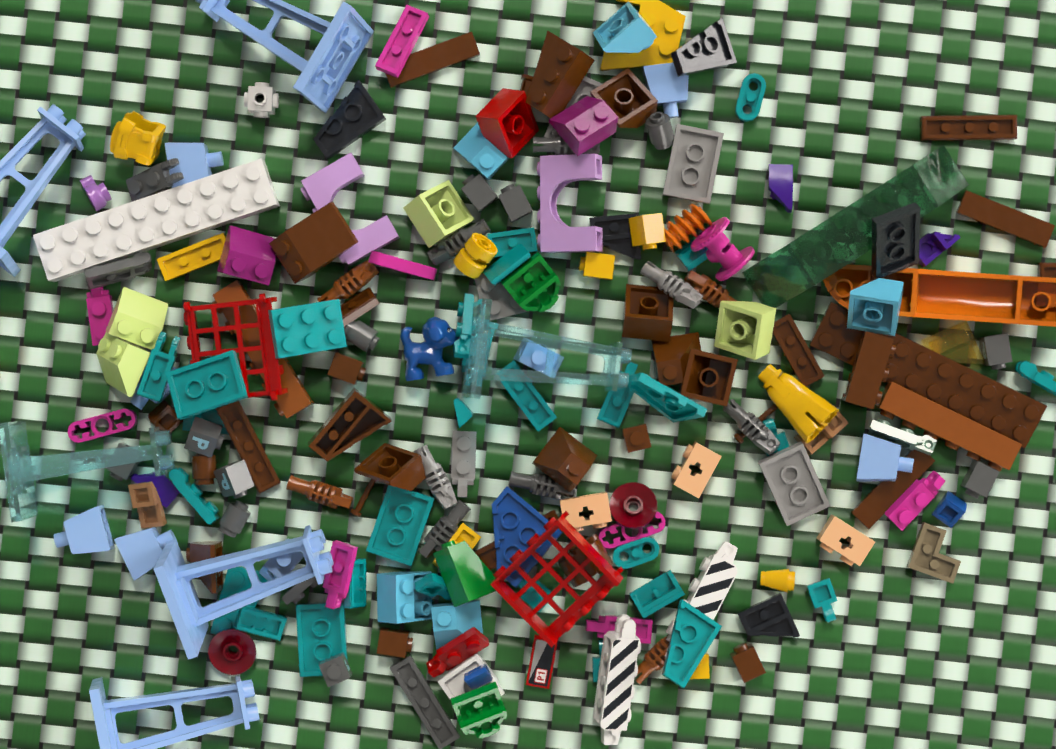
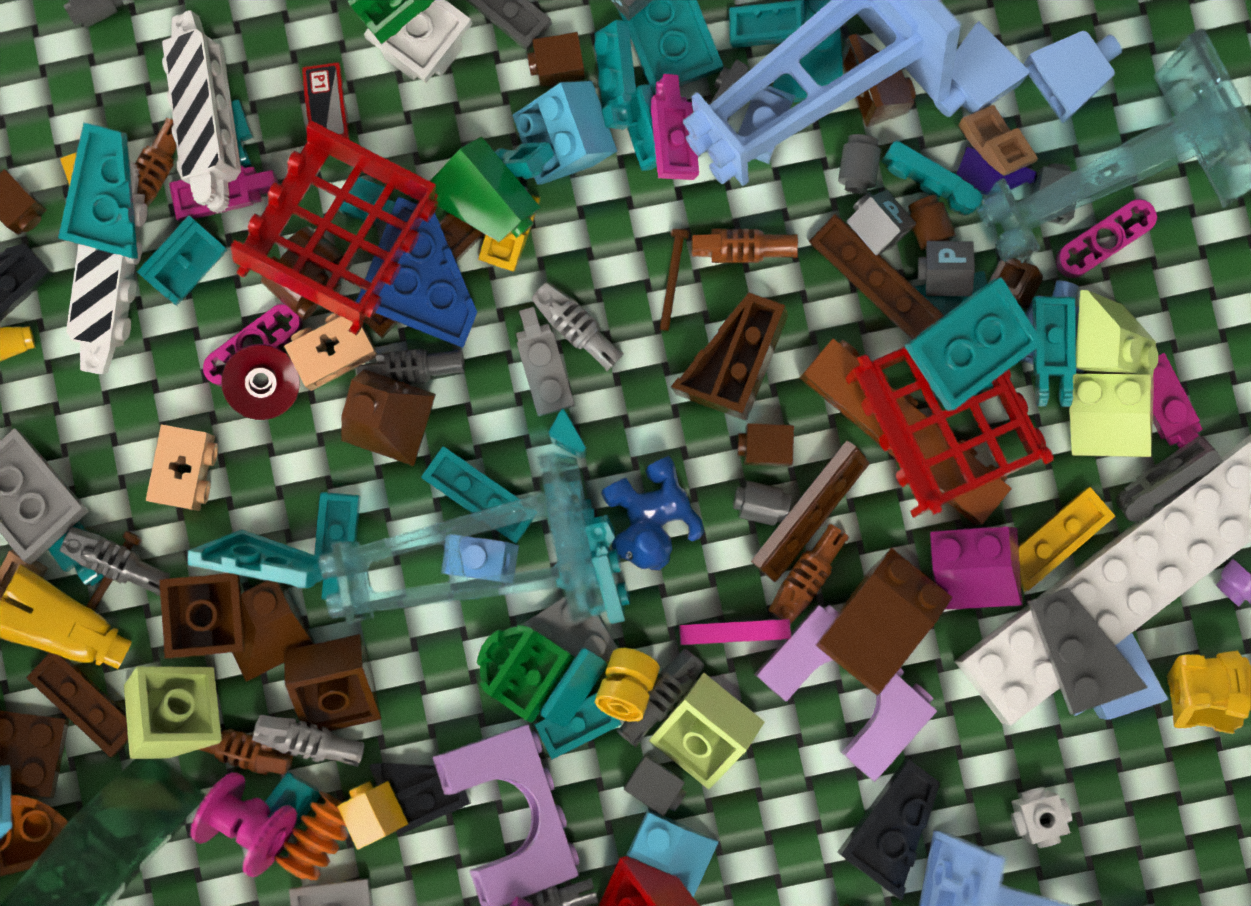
camera: 155 degrees right, 5 degrees down
dark grey hinge [126,158,184,202] -> none
teal plate [268,299,347,359] -> none
reddish brown slope [354,443,426,491] -> none
teal plate [366,485,435,566] -> none
dark grey hinge [419,500,471,559] -> none
red hinge [426,627,490,678] -> none
medium azure slope [431,600,483,650] -> none
blue slope [464,664,493,690] -> none
dark grey brick [498,184,533,223] -> none
yellow brick [579,252,615,280] -> none
teal plate [612,536,659,569] -> none
reddish brown brick [621,423,651,453] -> none
none -> teal hinge [594,20,636,130]
none -> dark grey wing [1028,588,1148,715]

